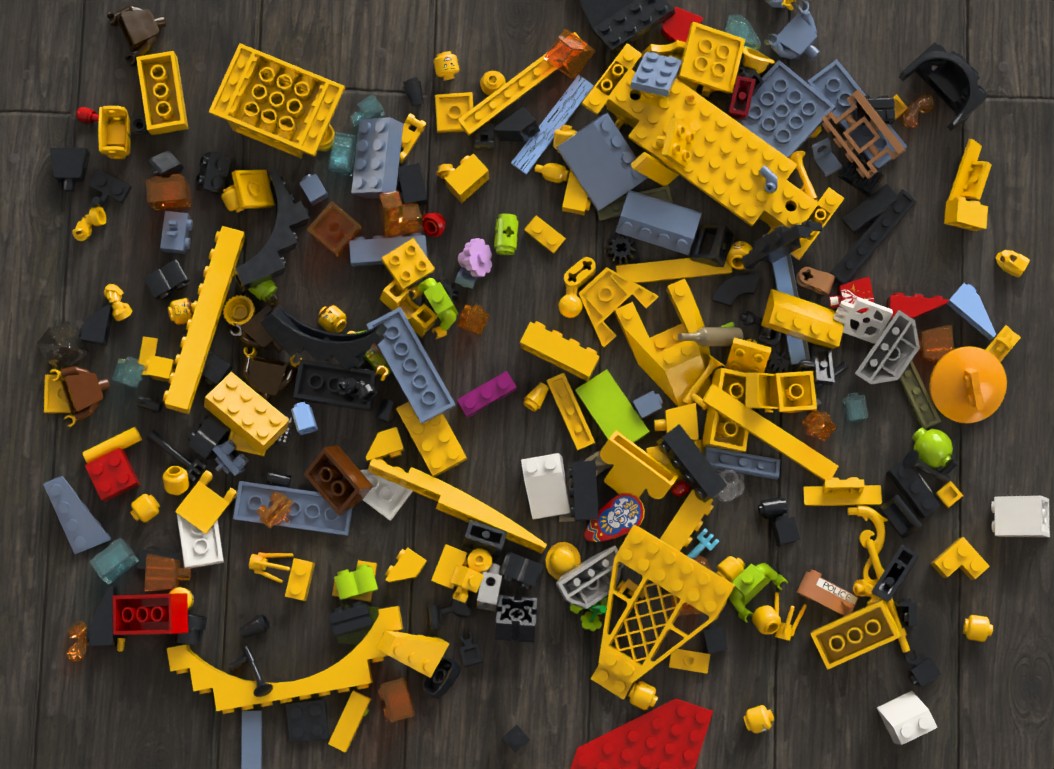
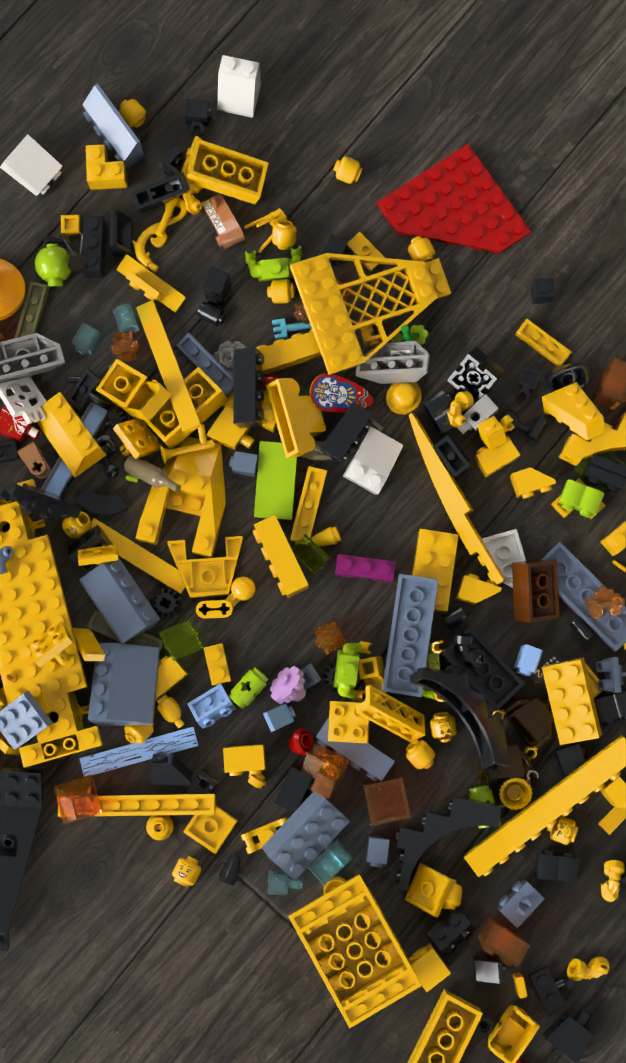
camera: 145 degrees left, 0 degrees up
yellow head [467,548,492,574] -> none
none -> yellow plate [78,544,118,566]
none -> slope [82,84,145,169]
none -> clear light blue brick [113,304,140,336]
none -> clear neon green piece [159,620,203,661]
none -> light blue bracket [187,683,236,729]
none -> light blue slope [263,704,296,732]
none -> clear neon green piece [292,534,329,574]
none -> yellow fence [356,685,425,742]
none -> yellow head [406,740,435,769]
none -> yellow head [408,943,451,992]
none -> yellow arm [447,391,474,427]
none -> yellow tile [513,972,528,998]
none -> yellow tile [515,319,572,366]

